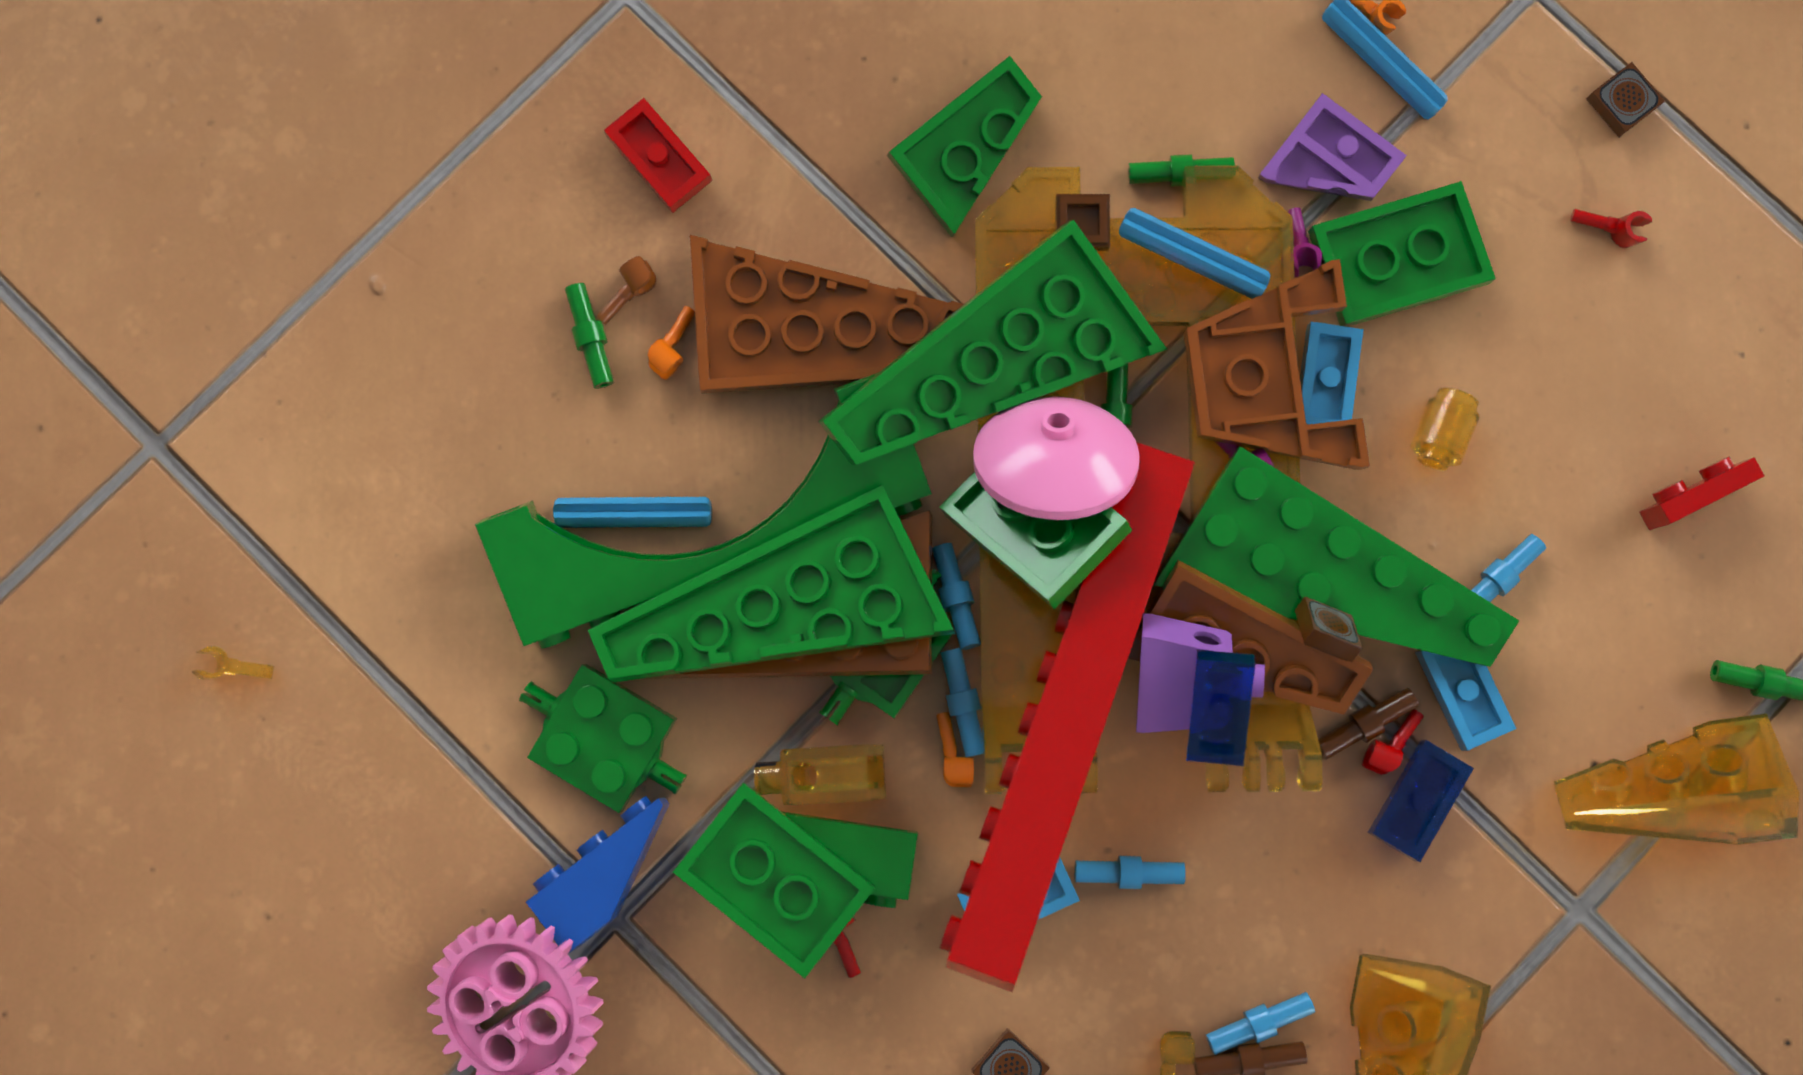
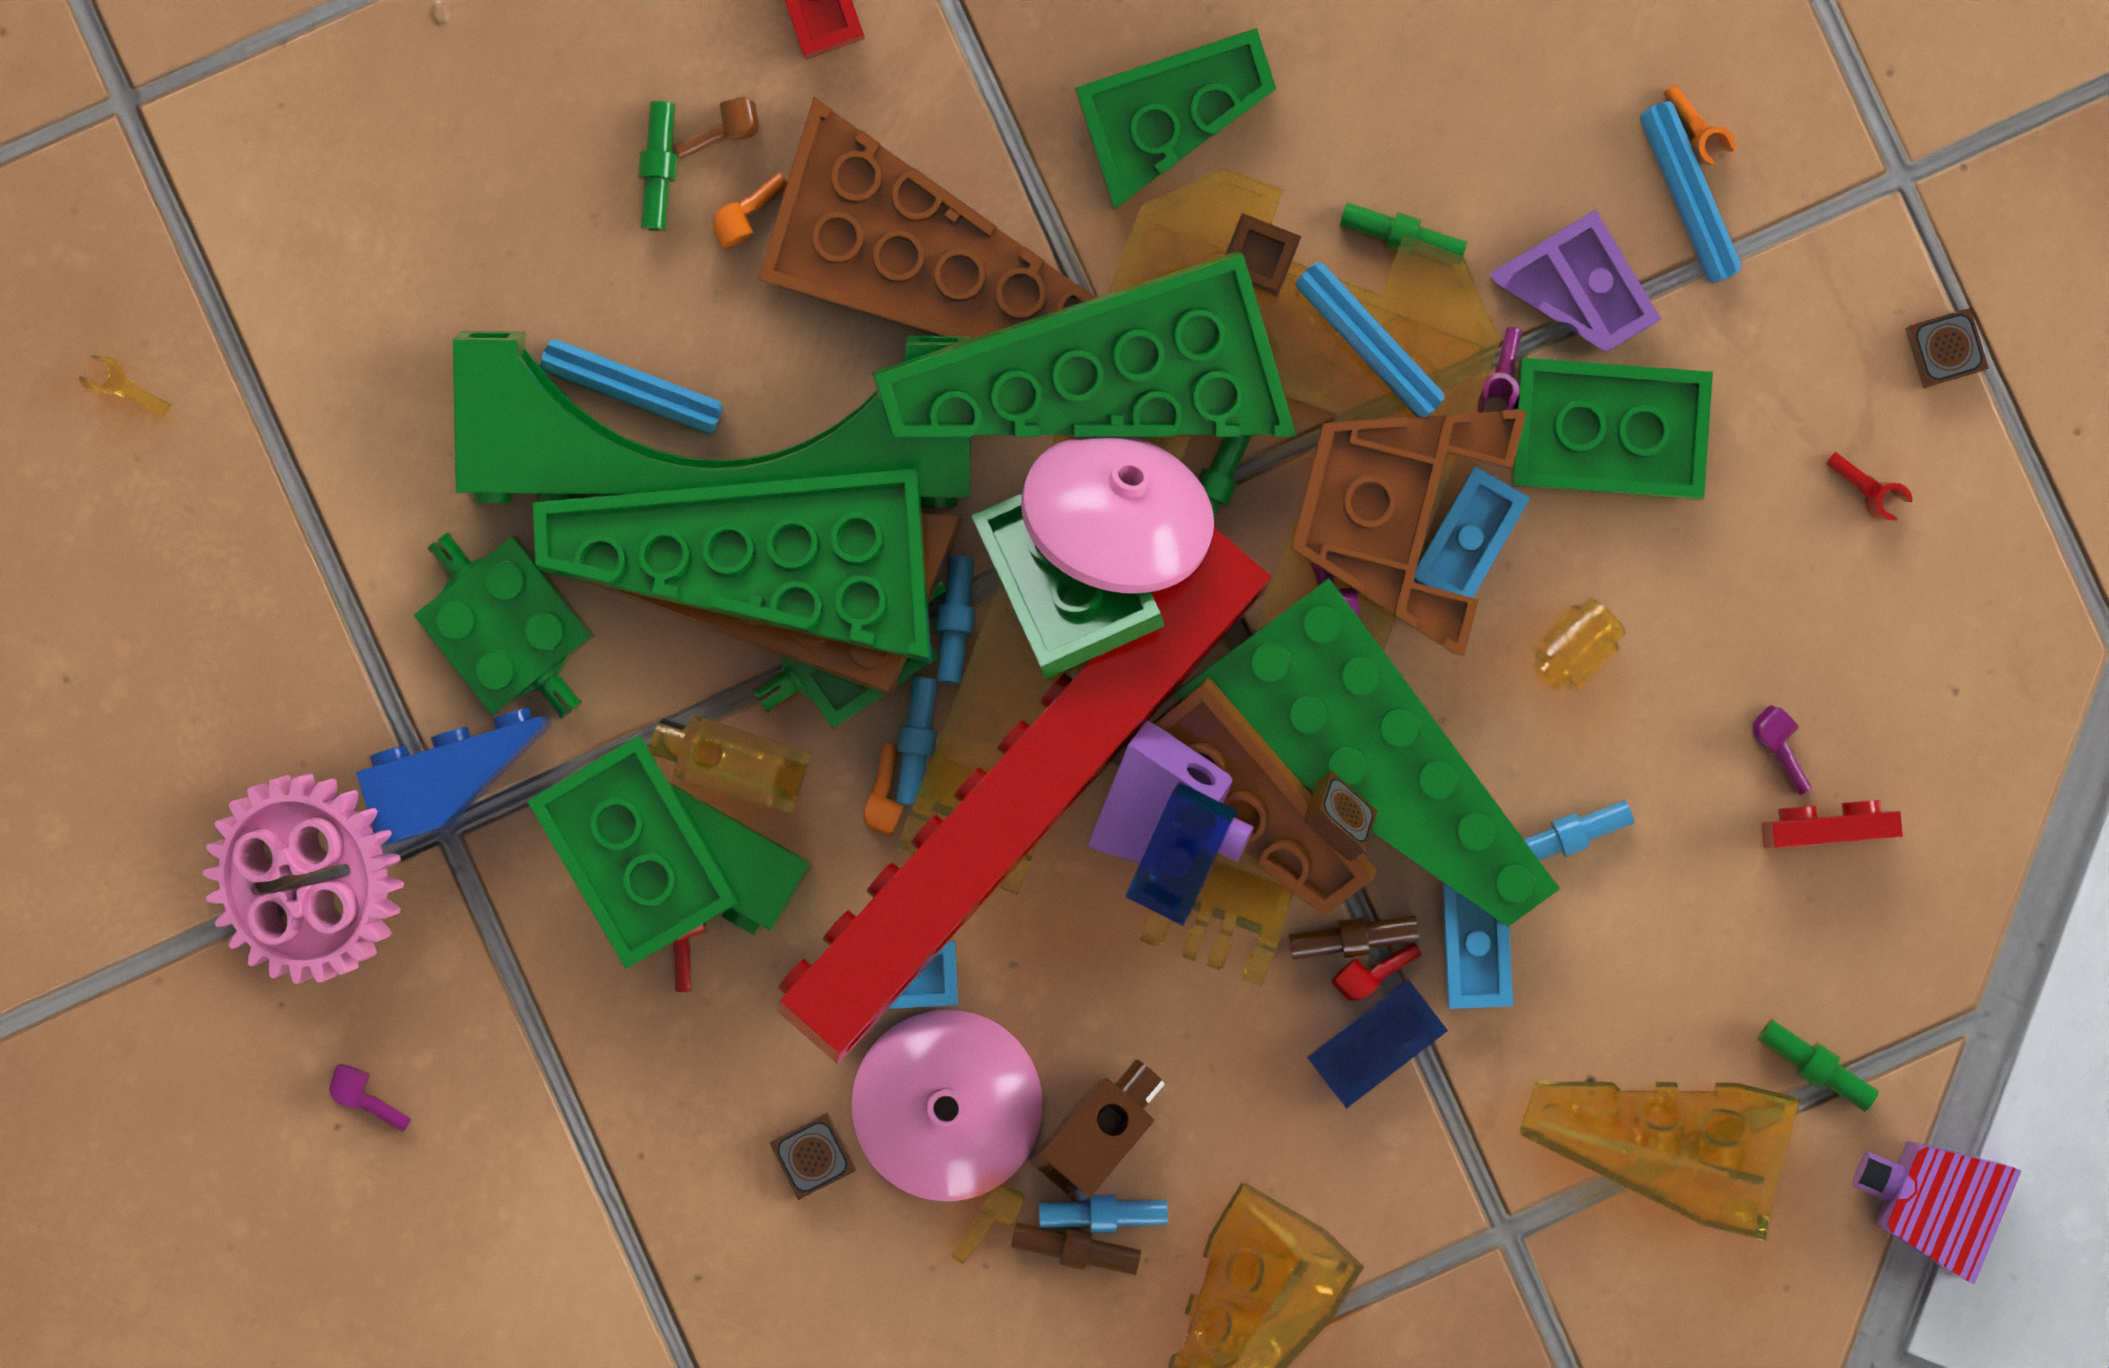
camera: 20 degrees right, 5 degrees up
dark azure bar [1074,856,1186,889] -> none
none -> bright pink dish [851,1009,1043,1201]
none -> reddish brown torso [1027,1059,1165,1202]
none -> magenta hand [1752,705,1812,795]

